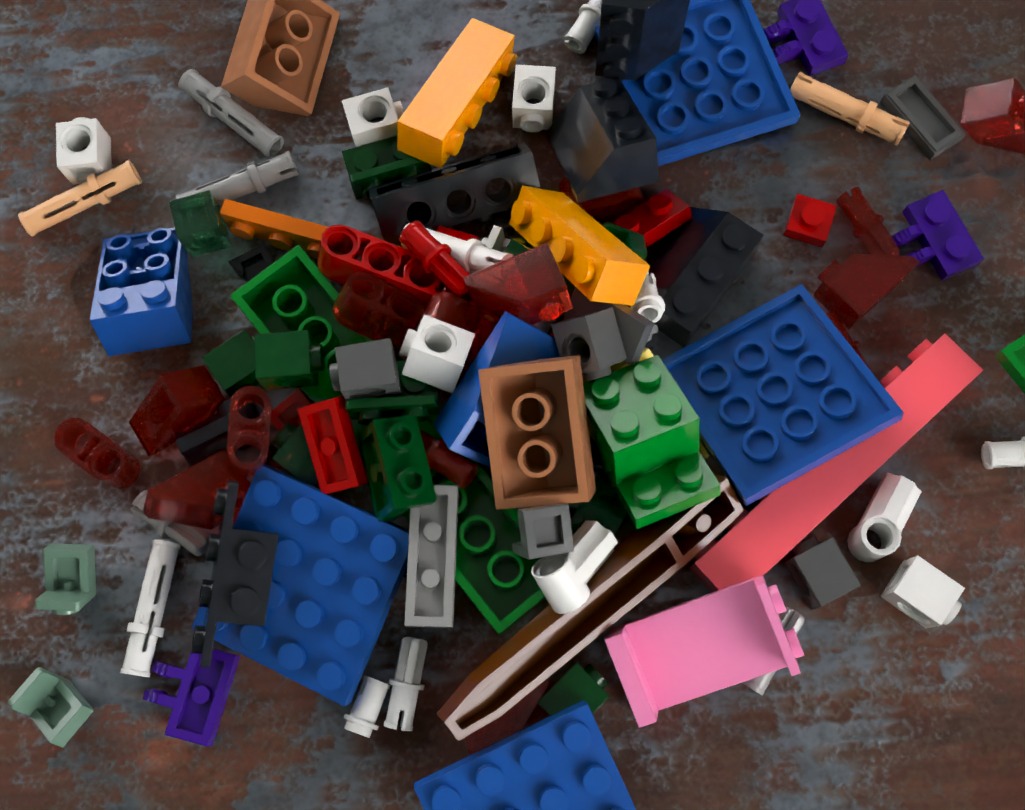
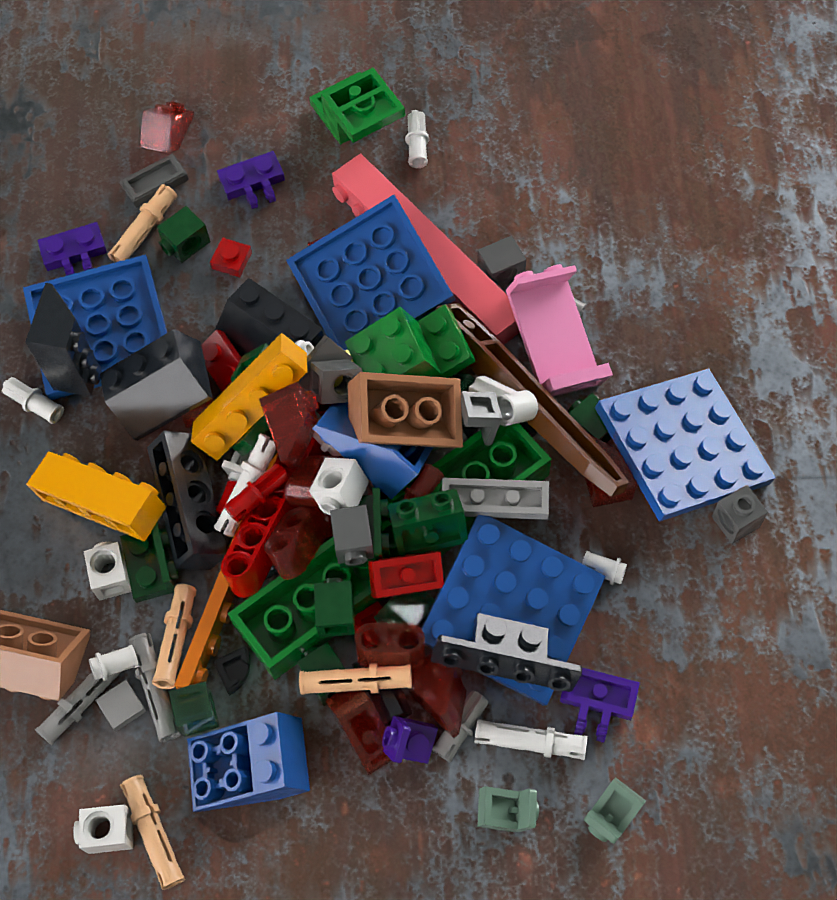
camera: 90 degrees left, 10 degrees down
clear red beam [54,418,140,488] -> none
white axle [383,636,428,731] -> none
white brick [512,65,556,132] -> none
clear red slope [813,254,920,330] -> none
clear red axle [836,187,900,265] -> none
white piece [847,473,922,562] -> none
white brick [880,555,965,628] -> none
none -> white pin [89,645,138,681]
none -> light grey tile [95,680,146,732]
none -> light nougat pin [152,584,197,689]
none -> dark green brick [157,206,211,263]
none -> light nougat pin [299,663,412,695]
none -> dark purple bracket [382,716,438,764]

